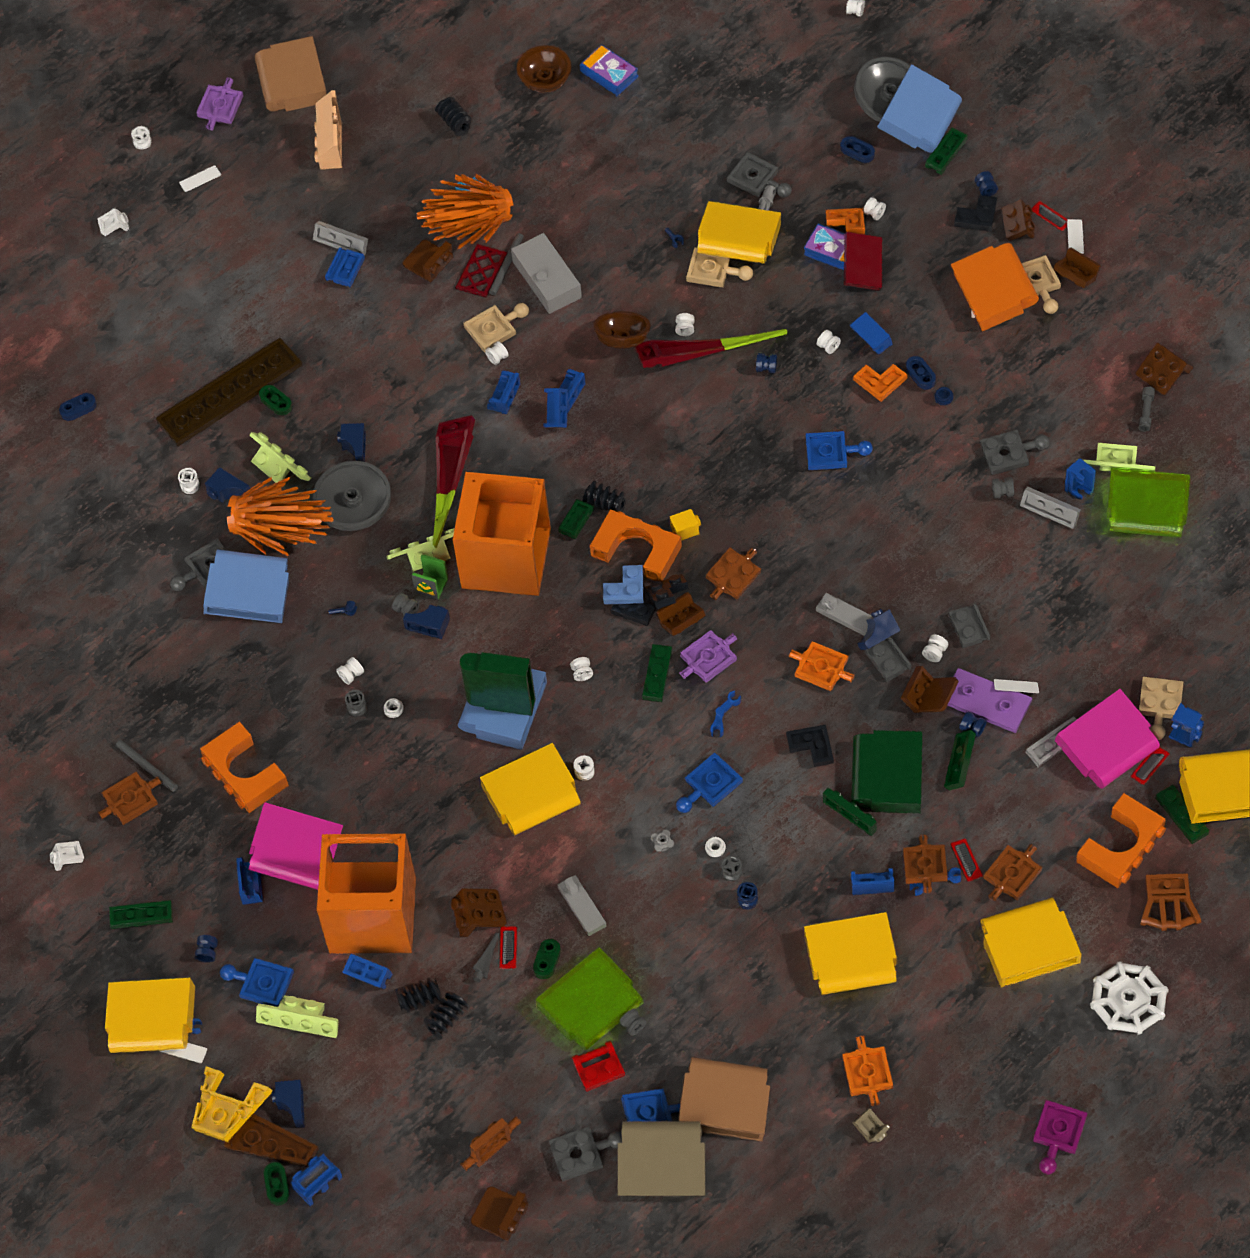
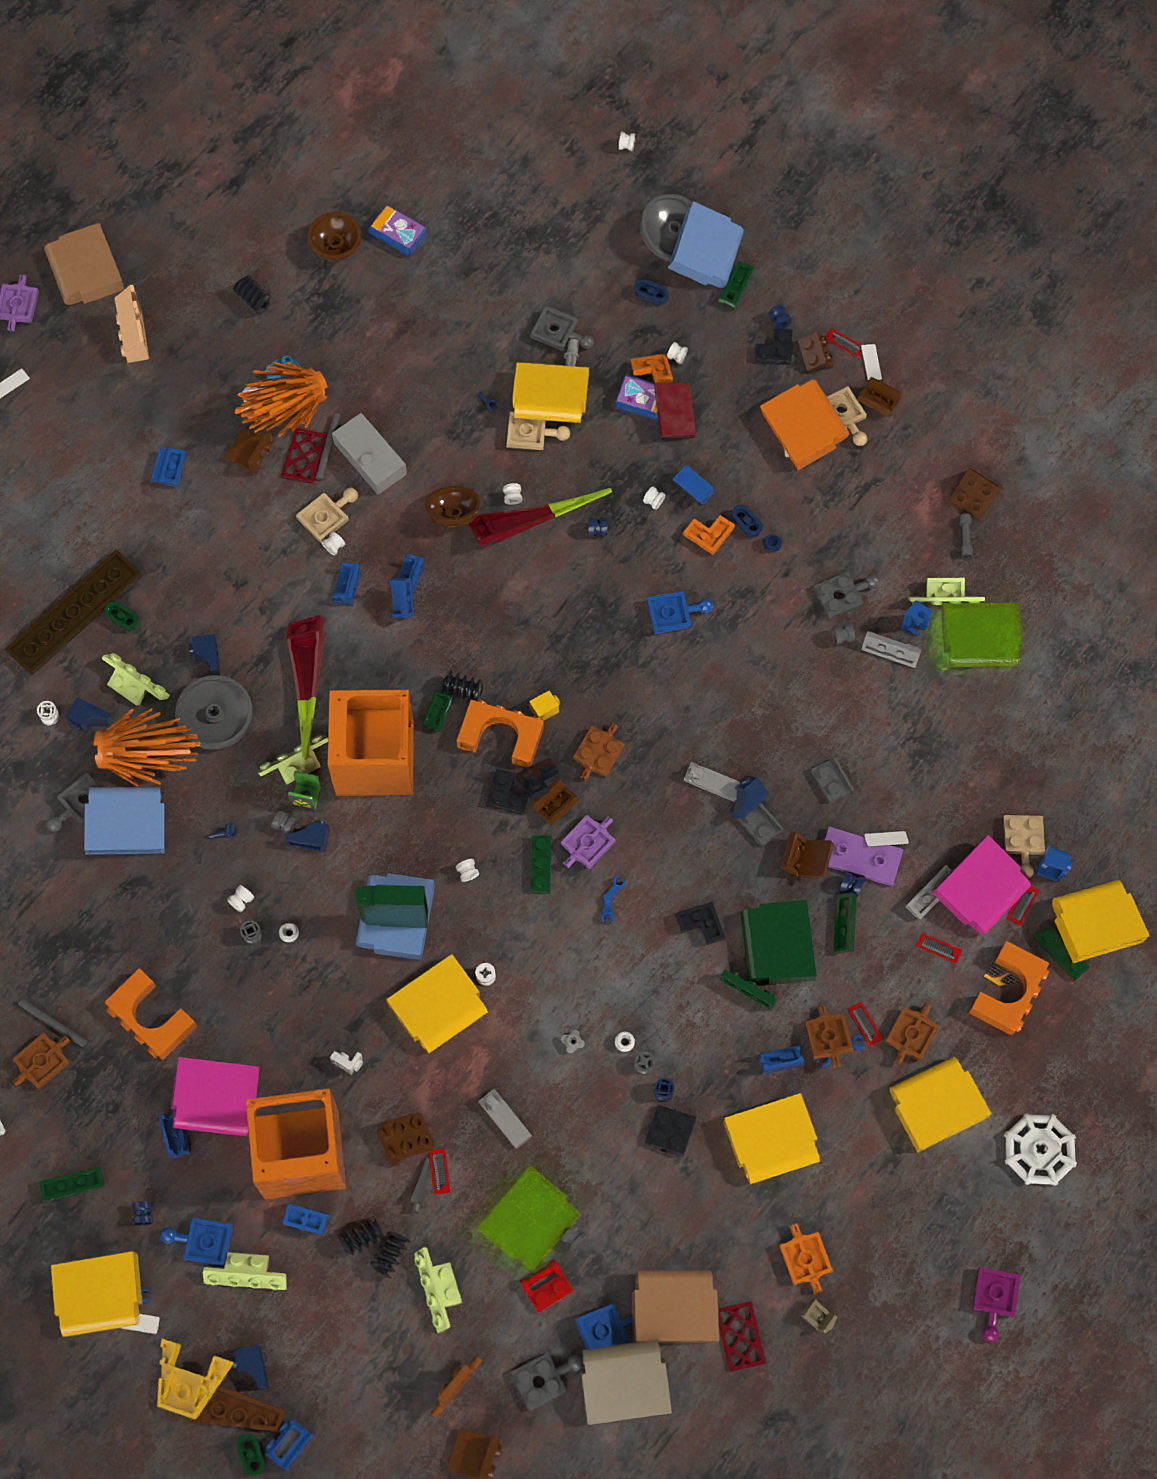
camera: 15 degrees left, 10 degrees up
light grey hinge [313,221,368,256] -> none
dark green plate [533,939,561,979] -> none
medium blue plate [603,565,643,604] -> none
blue plate [676,753,743,813] -> none
orange plate [789,641,854,691] -> none
white wheel [922,634,948,663] -> none
dark orange plate [1140,873,1201,931] -> none
none -> white bracket [330,1051,363,1075]
none -> yellowish green bracket [414,1247,462,1333]
none -> black plate [645,1105,697,1157]
none -> dark red window [718,1301,766,1373]
none -> sticker [917,933,962,964]
none -> sticker [984,963,1020,986]

